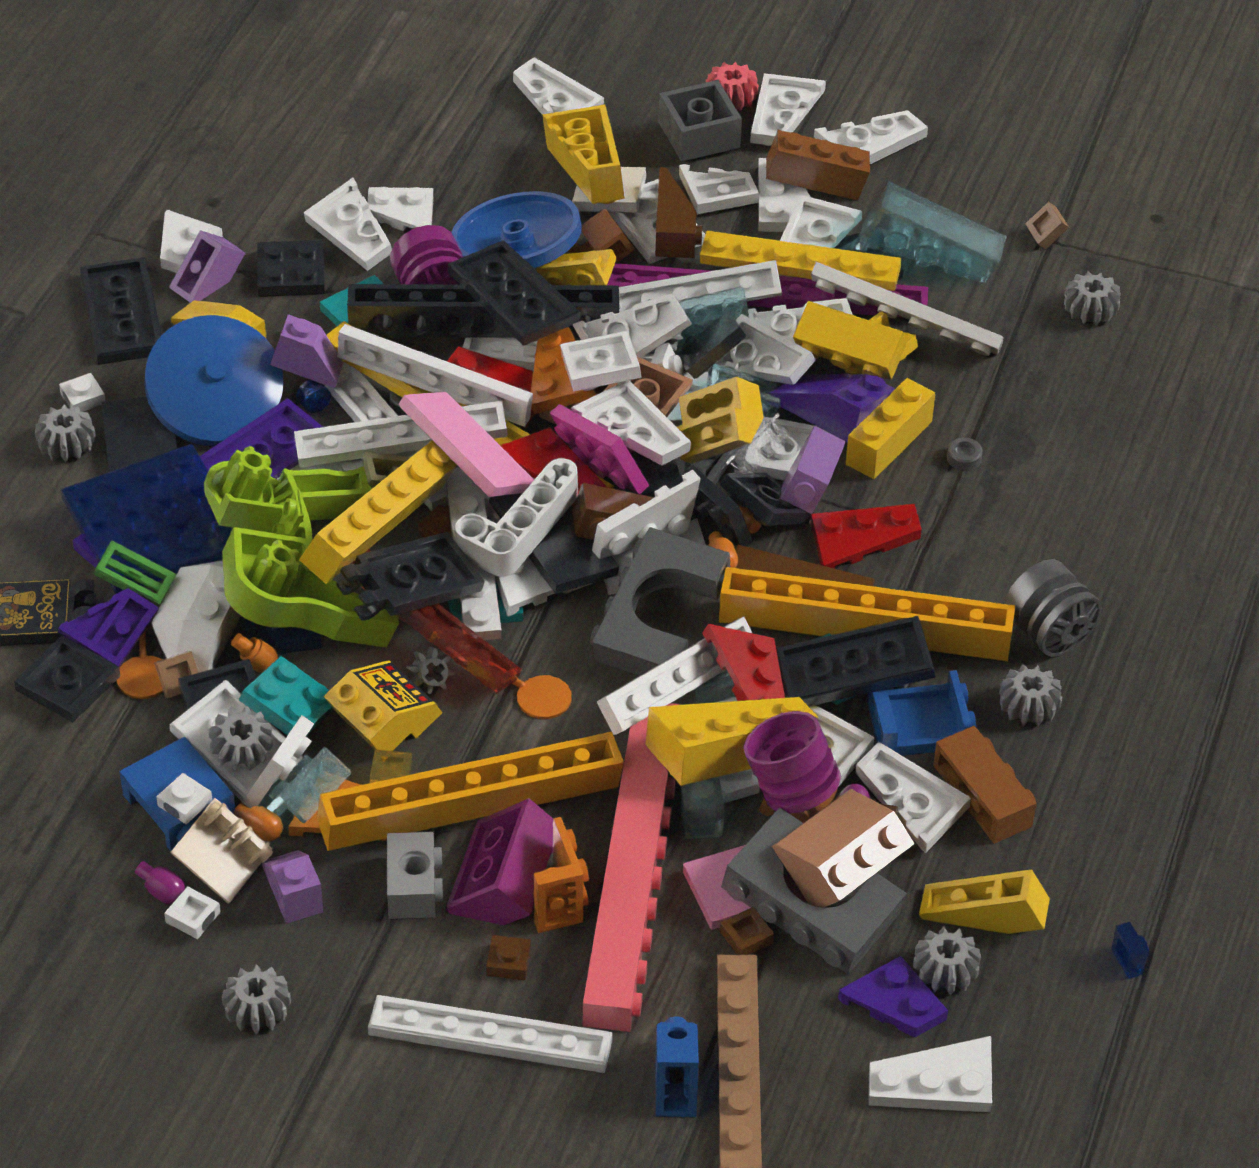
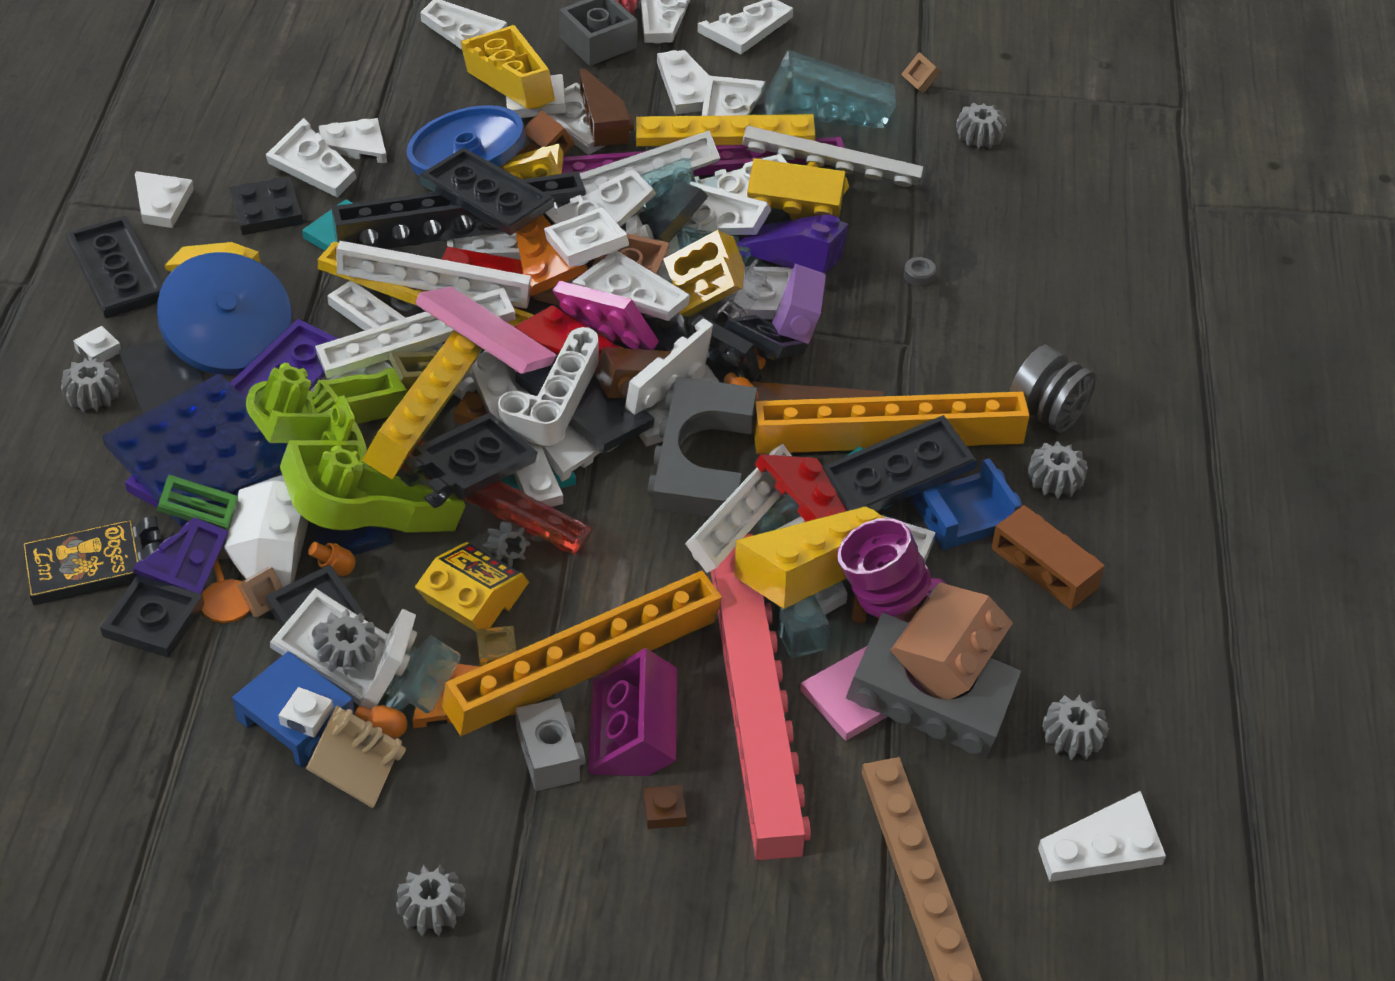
camera: 15 degrees left, 0 degrees up
magenta cylinder [135,861,185,904] -> none
white plate [164,886,220,939] -> none
medium lavender slope [169,230,245,303] -> none
teal plate [239,656,334,736] -> none
medium lavender slope [262,850,323,924] -> none
medium lavender slope [270,315,344,388] -> none
clear blue bush [296,379,331,413] -> none
white tile [368,995,612,1073] -> none
magenta wheel [390,225,463,285] -> none
orange piece [463,654,572,719] -> none
orange bracket [534,817,589,933] -> none
blue torso [655,1016,699,1117] -> none
white wing [679,164,759,214] -> none
reddish brown plate [720,907,774,955] -> none
dark orange brick [766,130,870,200] -> none
red wing [810,504,922,569] -> none
dark purple wing [838,956,948,1038] -> none
yellow brick [846,378,935,479] -> none
white wing [855,742,971,853] -> none
yellow slope [919,869,1050,934] -> none
clear blue plate [1111,922,1149,979] -> none

